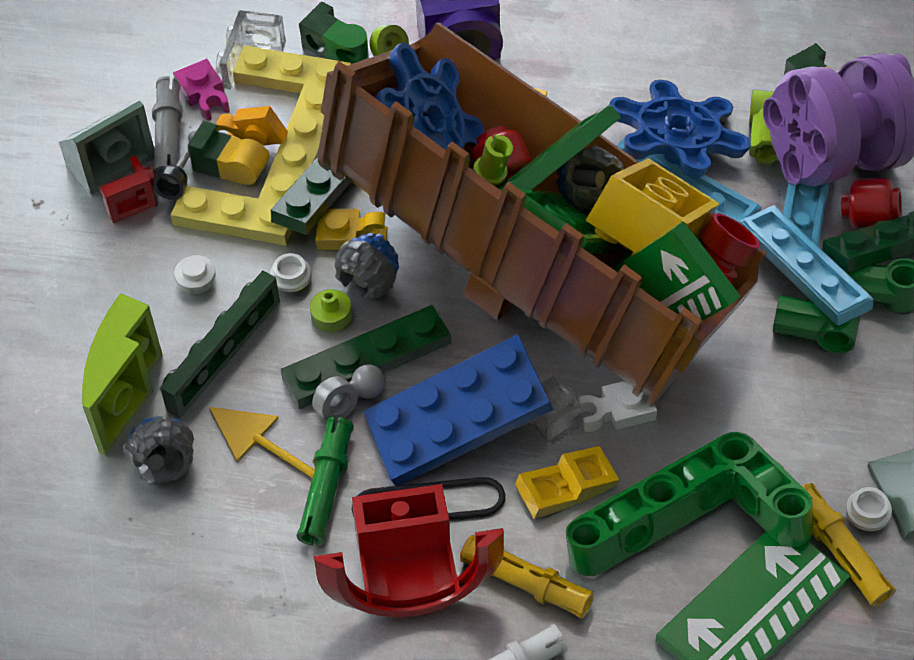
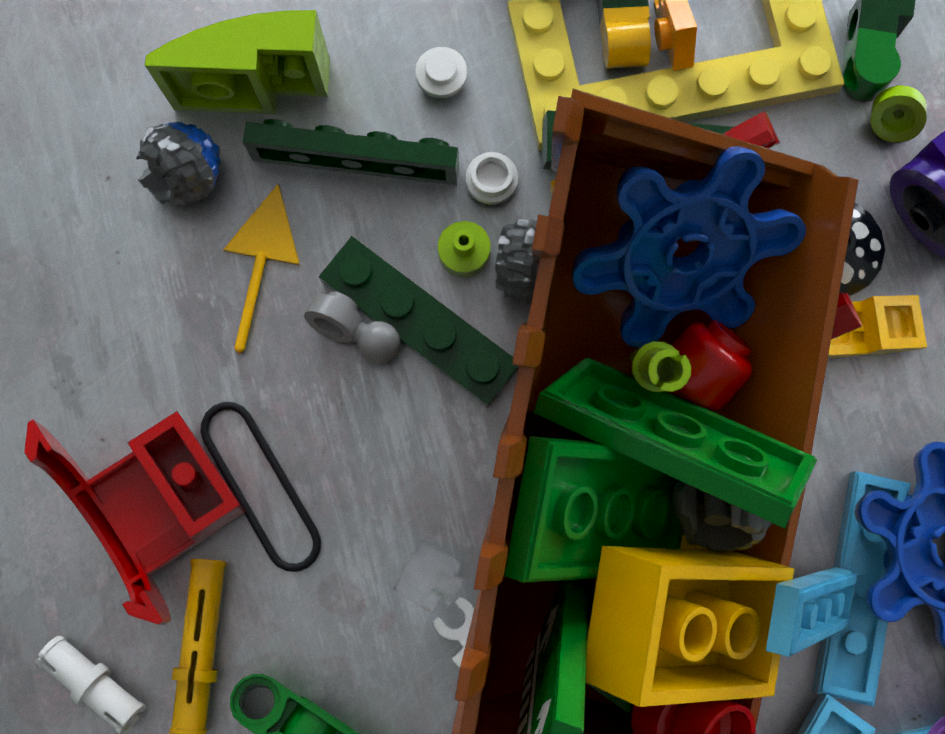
camera: 65 degrees right, 25 degrees up
green pin [296,417,354,546] -> none
blue plate [363,334,554,486] -> none
yellow slope [515,446,619,519] -> none
none -> medium azure tile [766,567,857,657]

